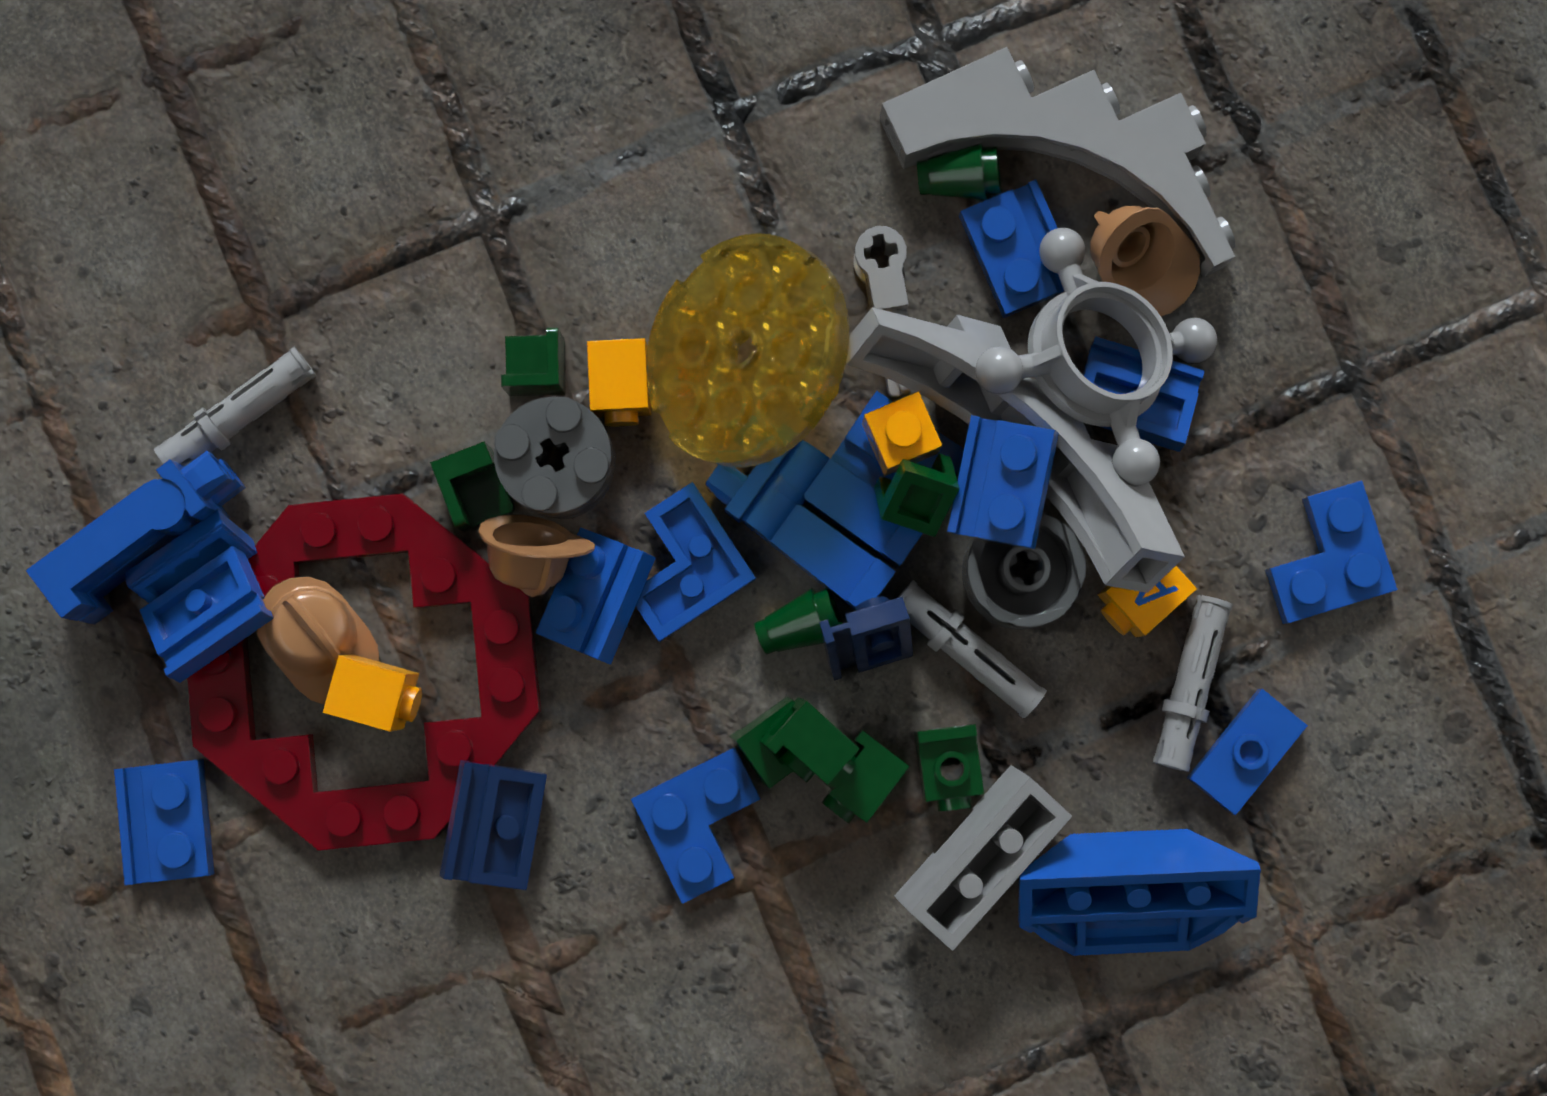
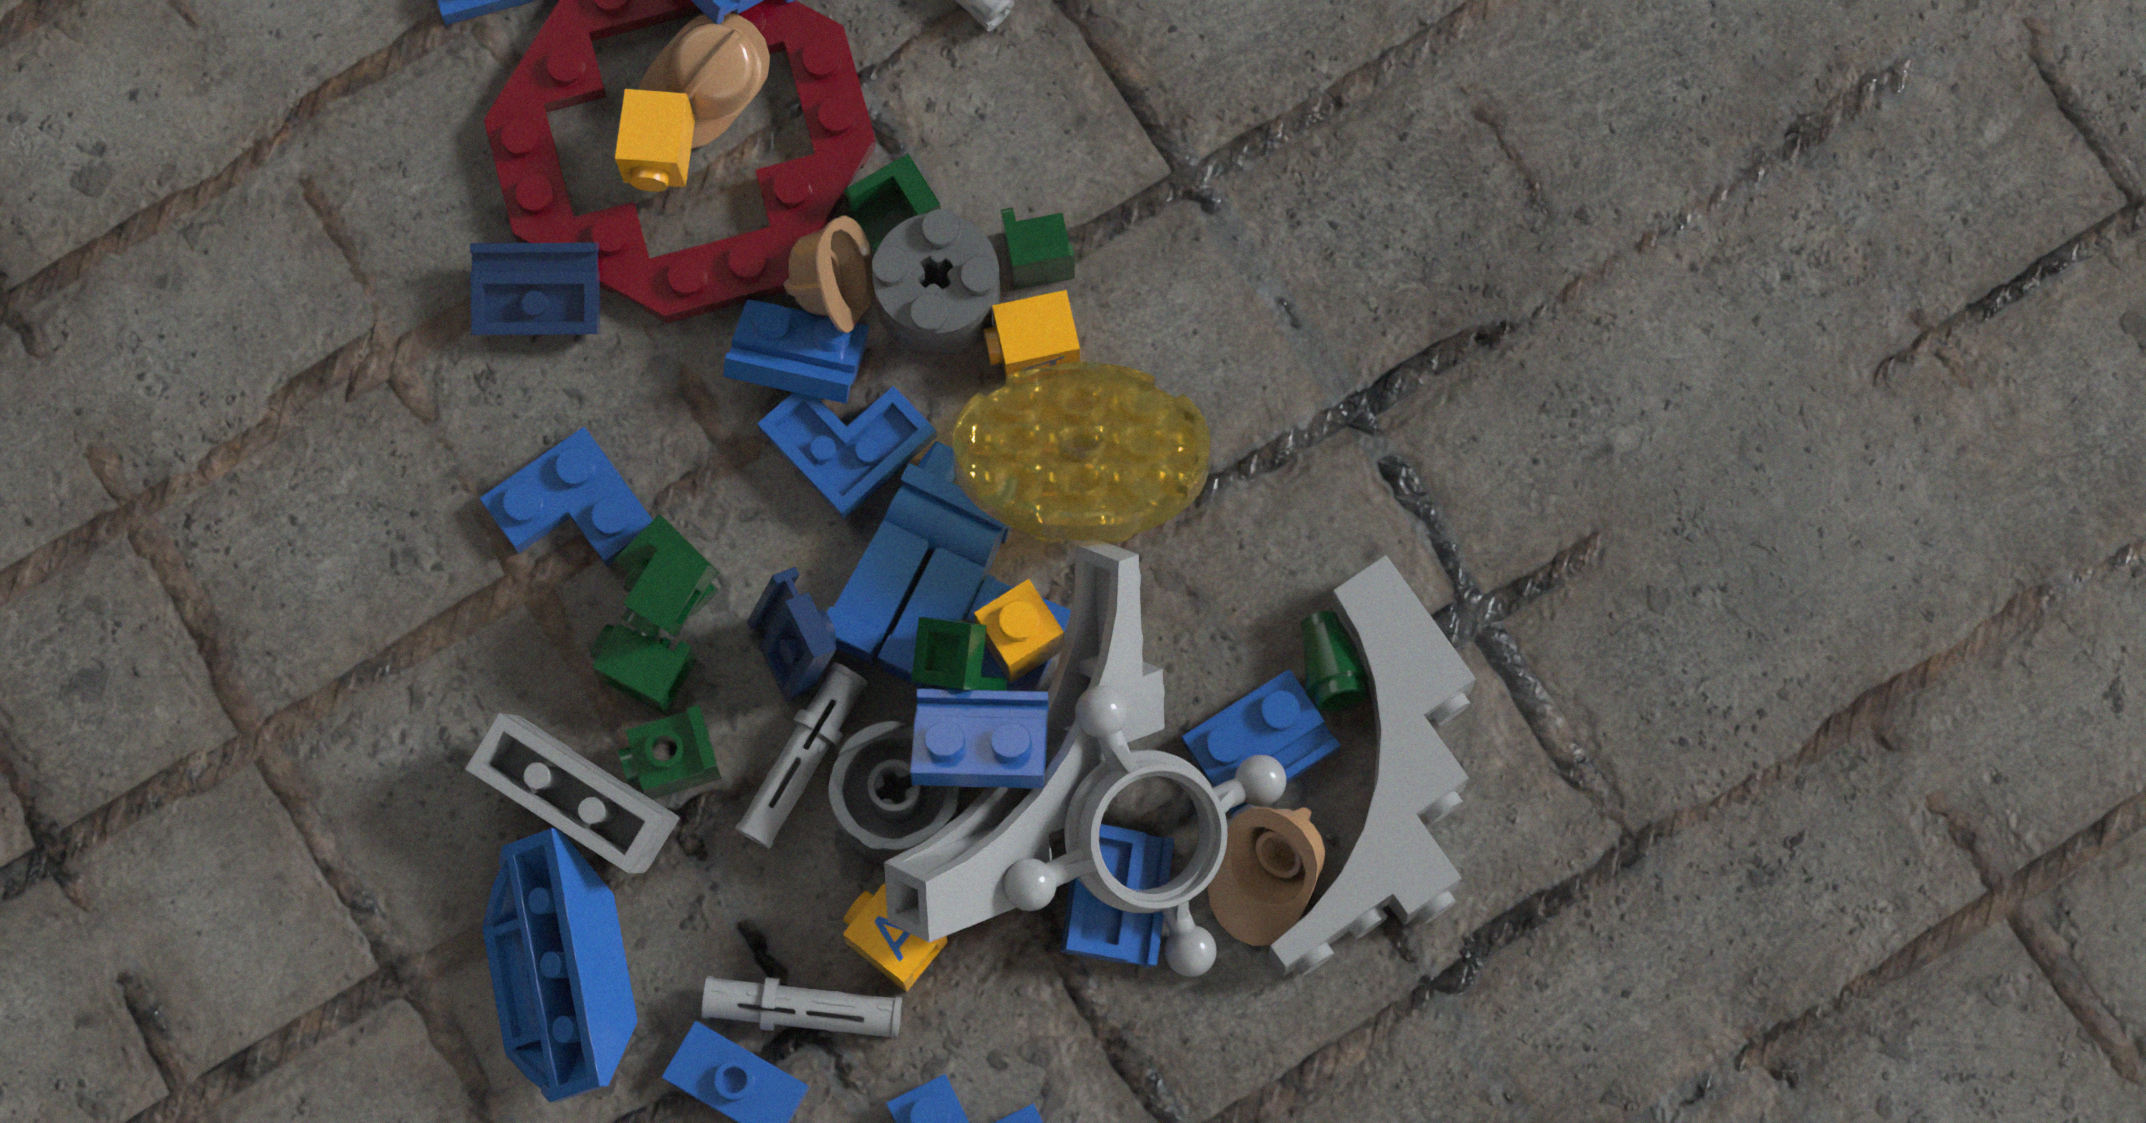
camera: 80 degrees right, 10 degrees down
dark green cone [754,588,843,655] -> none
light grey connector [853,226,916,397] -> none

